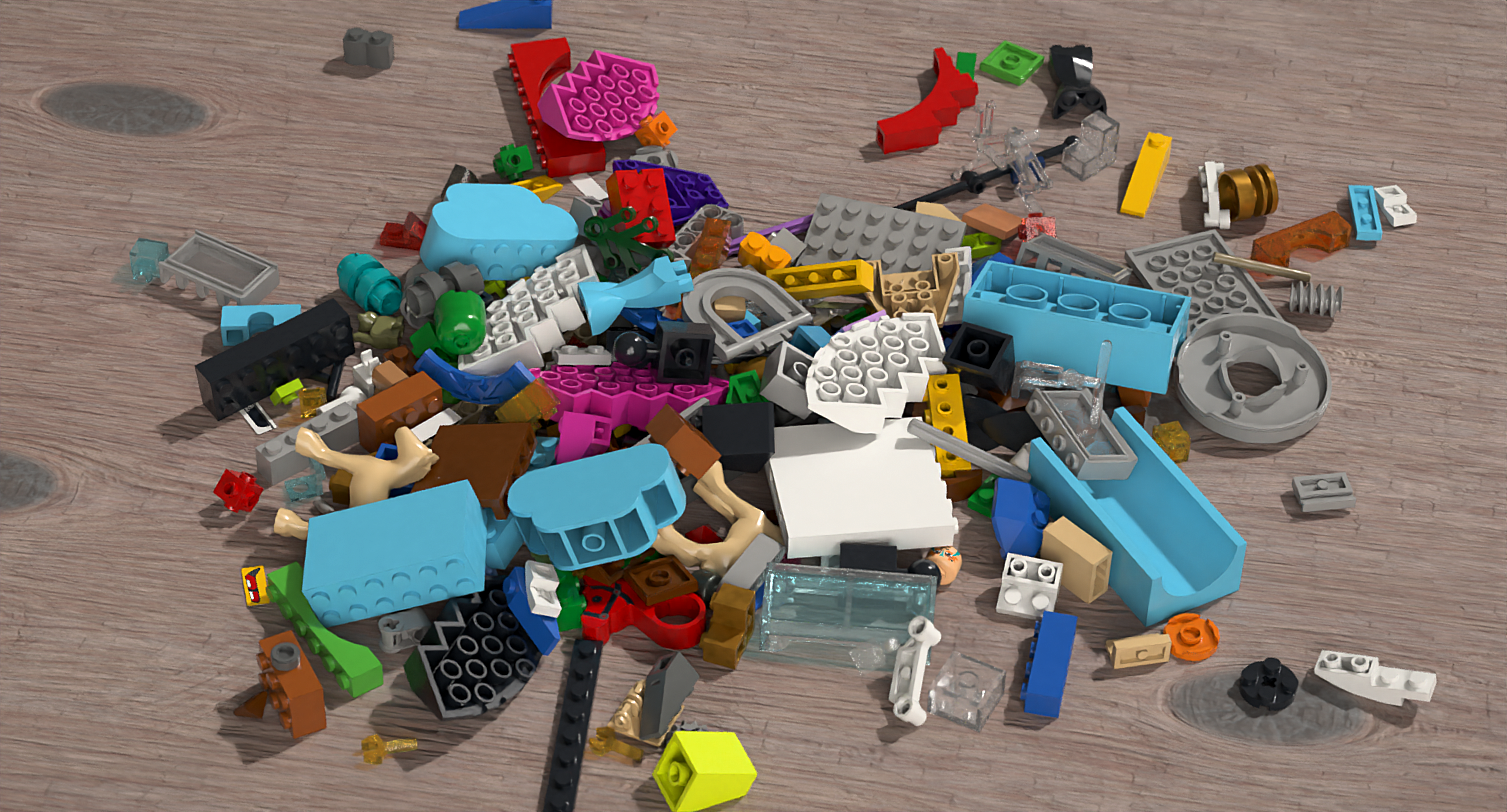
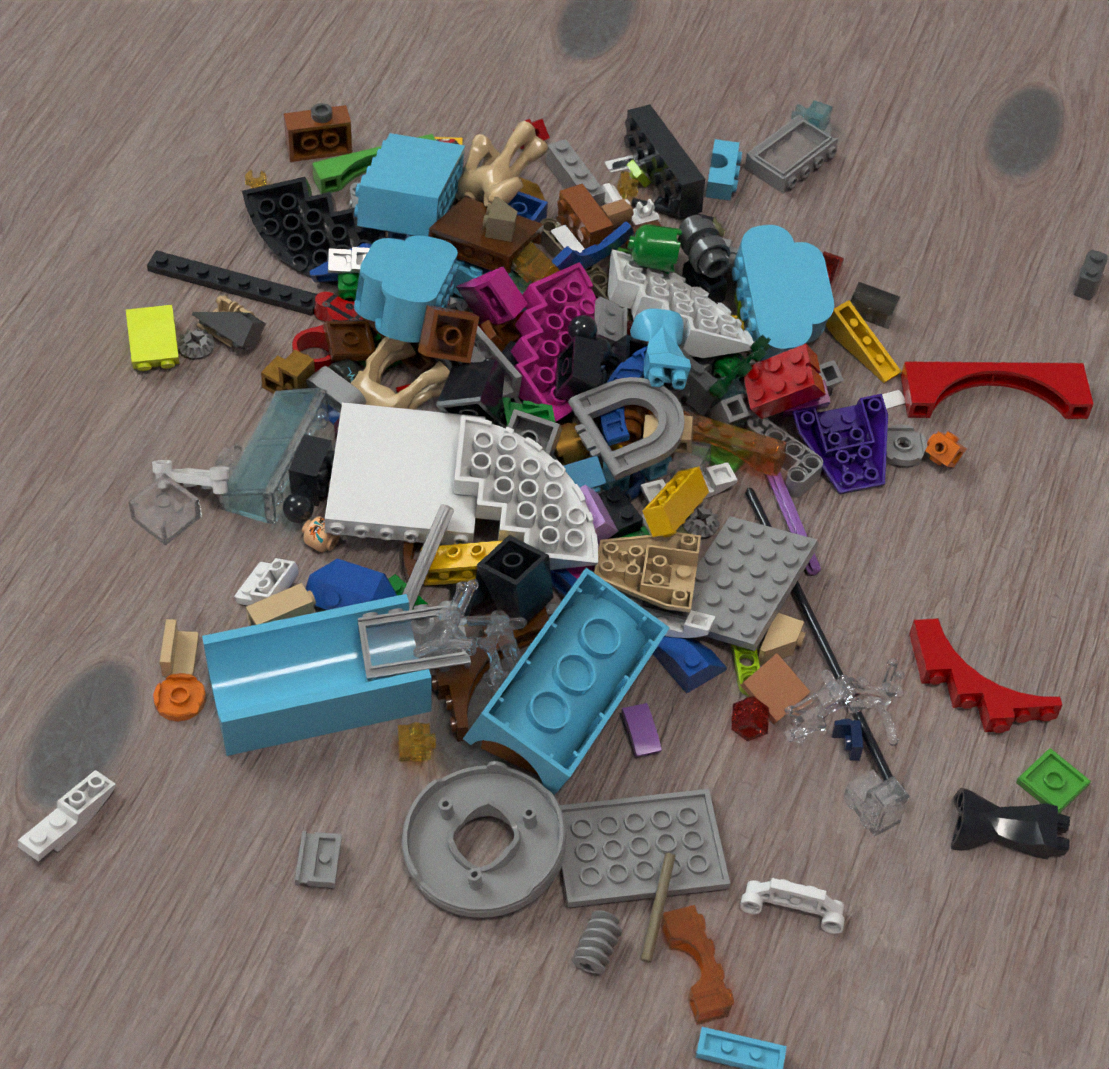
camera: 100 degrees right, 10 degrees up
clear light blue bracket [284,458,326,502] -> none
teal piece [337,253,403,316] -> none
green brick [493,144,534,181] -> none
dark pink brick [537,50,660,141] -> none
clear yellow bar [589,727,644,761] -> none
light orange brick [737,232,792,276] -> none
light grey brick [767,227,807,267] -> none
green sticker [956,52,977,80] -> none
light grey window [1014,232,1133,285] -> none
blue brick [1020,611,1078,718] -> none
yellow slope [1120,132,1172,218] -> none
pearl gold wheel [1218,163,1279,222] -> none
black plate [1239,657,1299,711] -> none
none -> dark tan slope [482,197,518,242]

